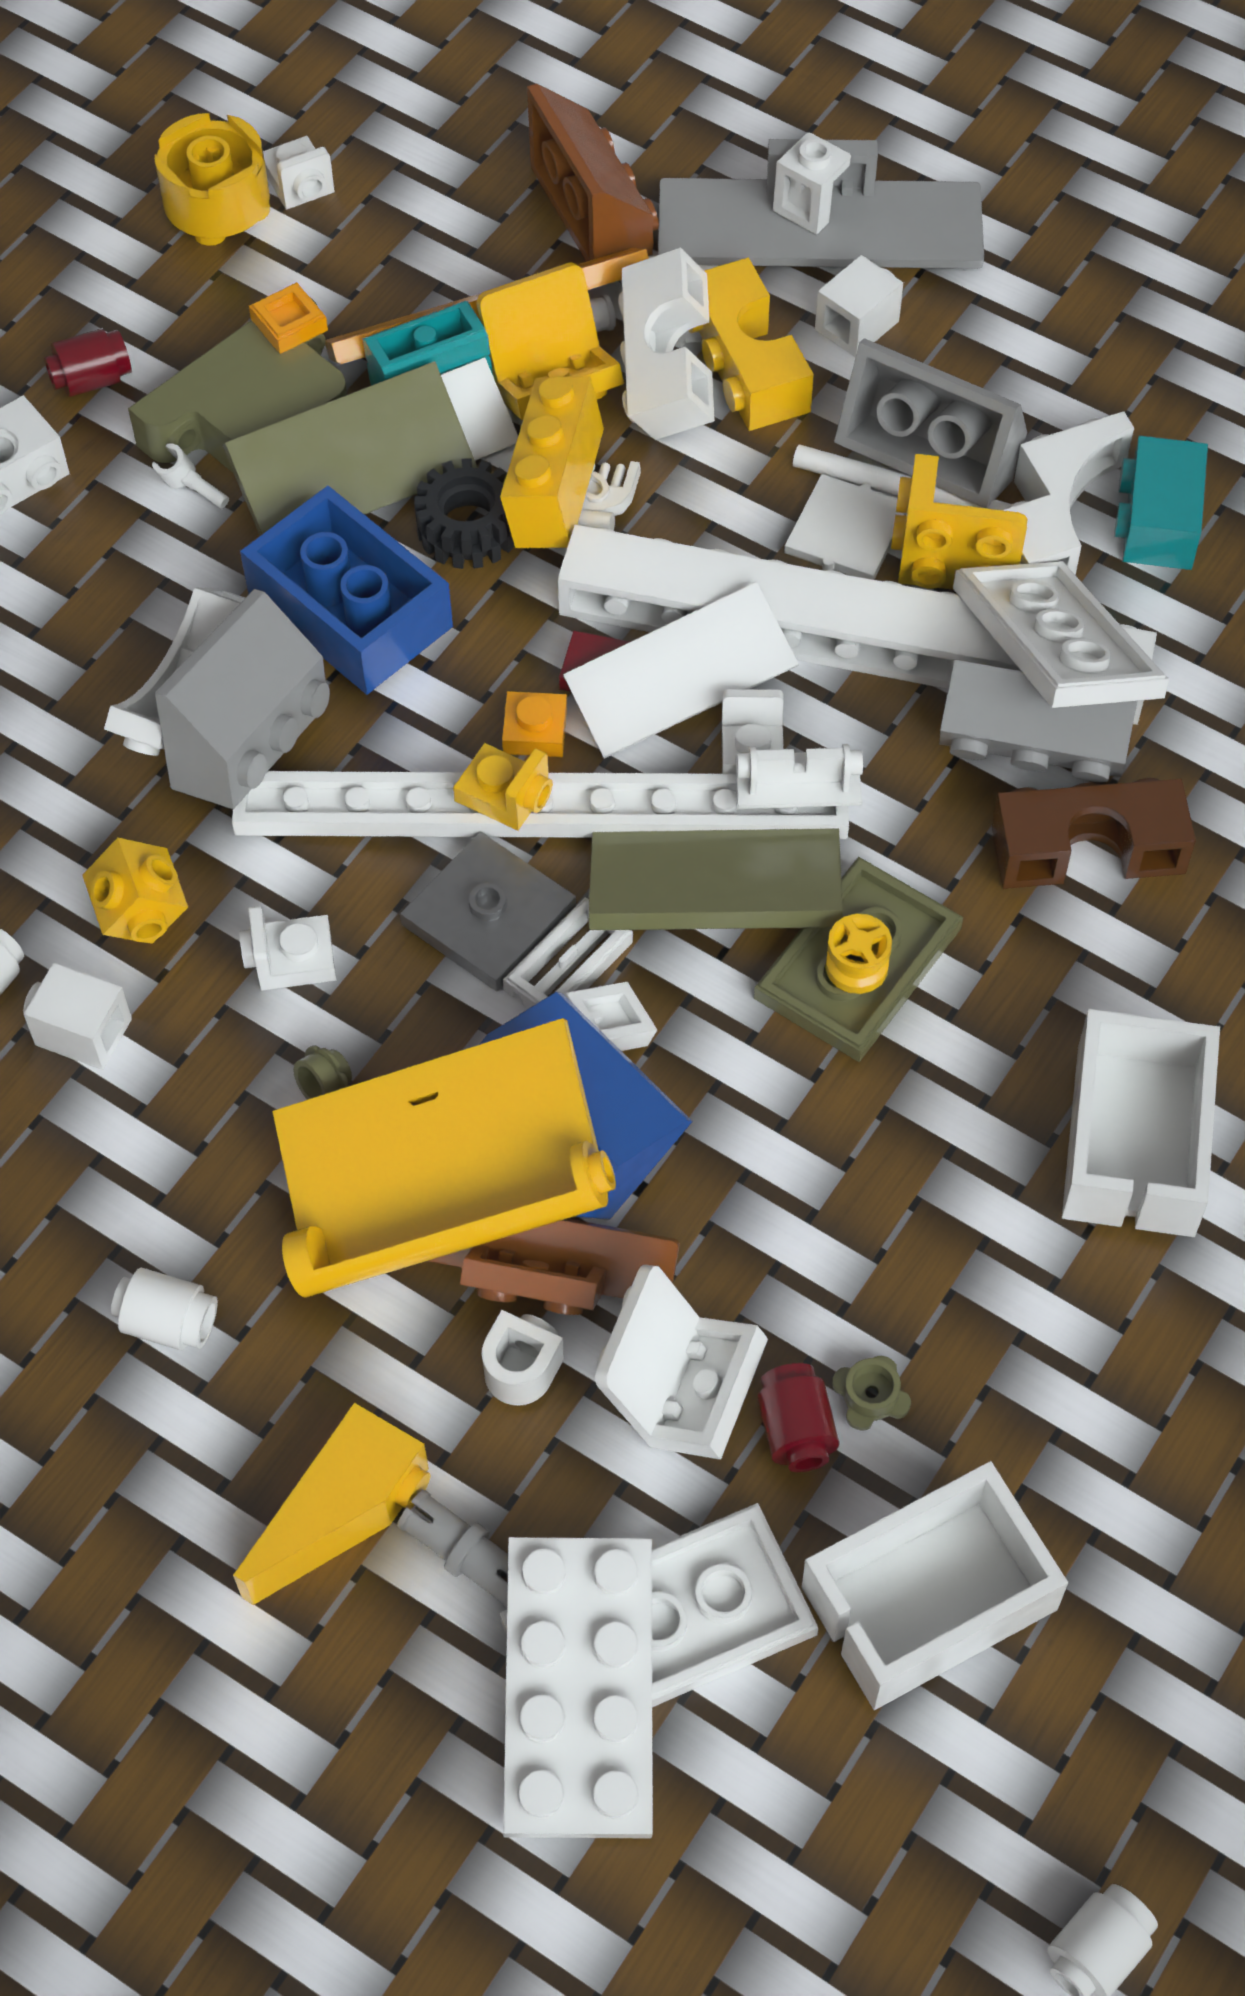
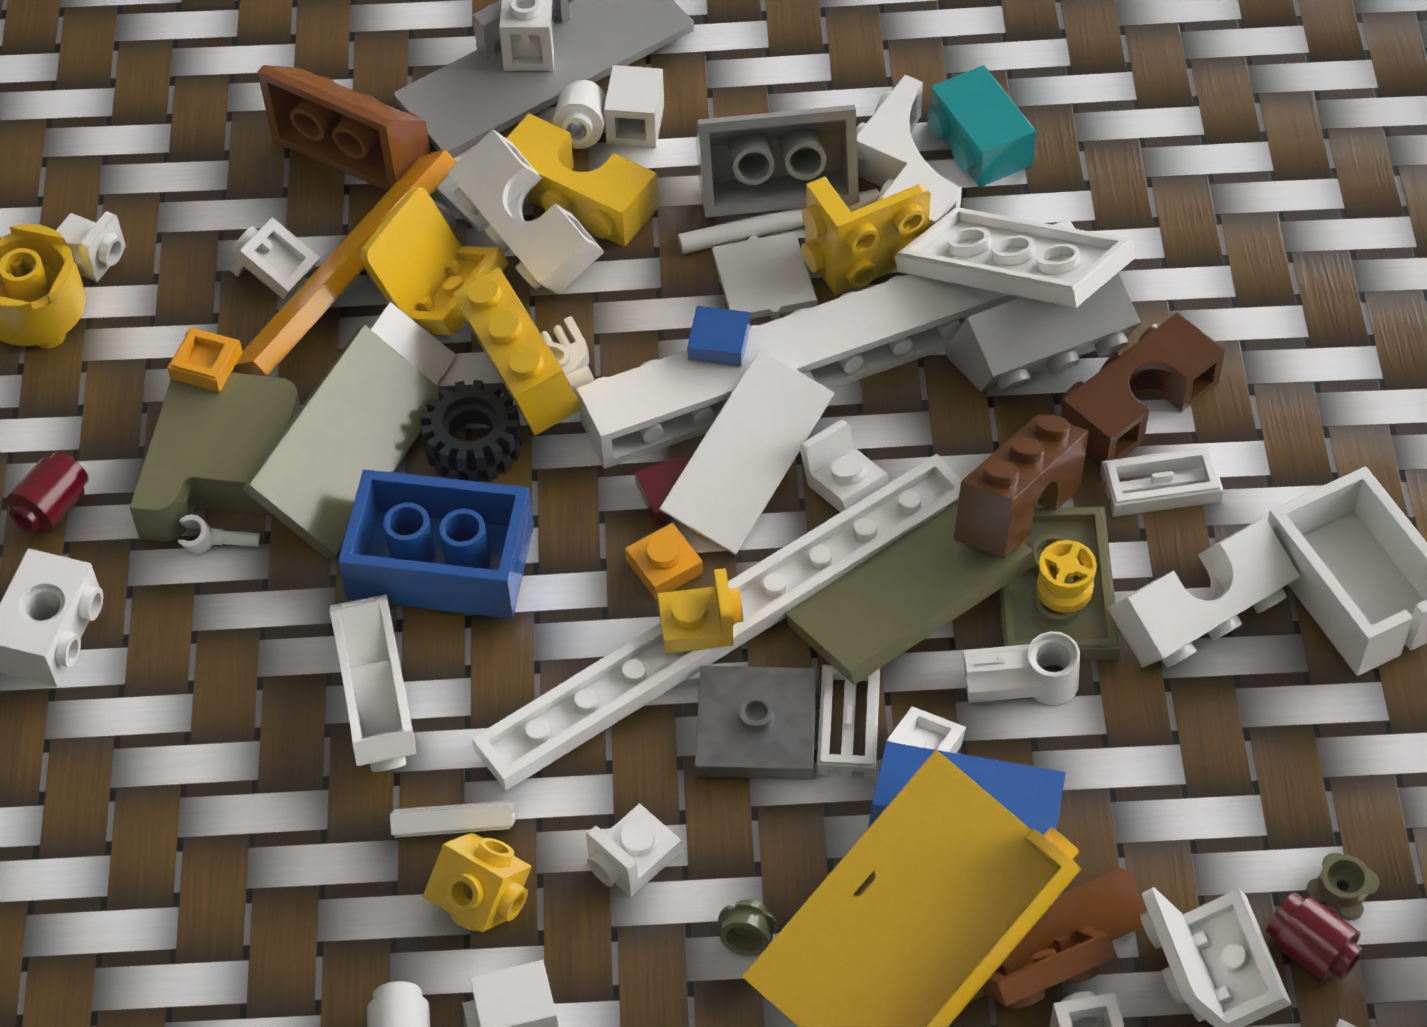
camera: 35 degrees left, 5 degrees down
light grey slope [155,589,330,809] -> none
teal brick [362,300,493,385] -> none
white hinge [735,744,863,809] -> none
none -> white bracket [230,217,321,300]
none -> white tile [390,800,515,838]
none -> white brick [553,80,606,149]
none -> blue tile [687,306,750,366]
none -> reddish brown arch [954,413,1089,559]
none -> white piece [963,631,1080,706]
none -> white tile [1100,446,1224,517]
none -> white arch [1107,517,1301,668]

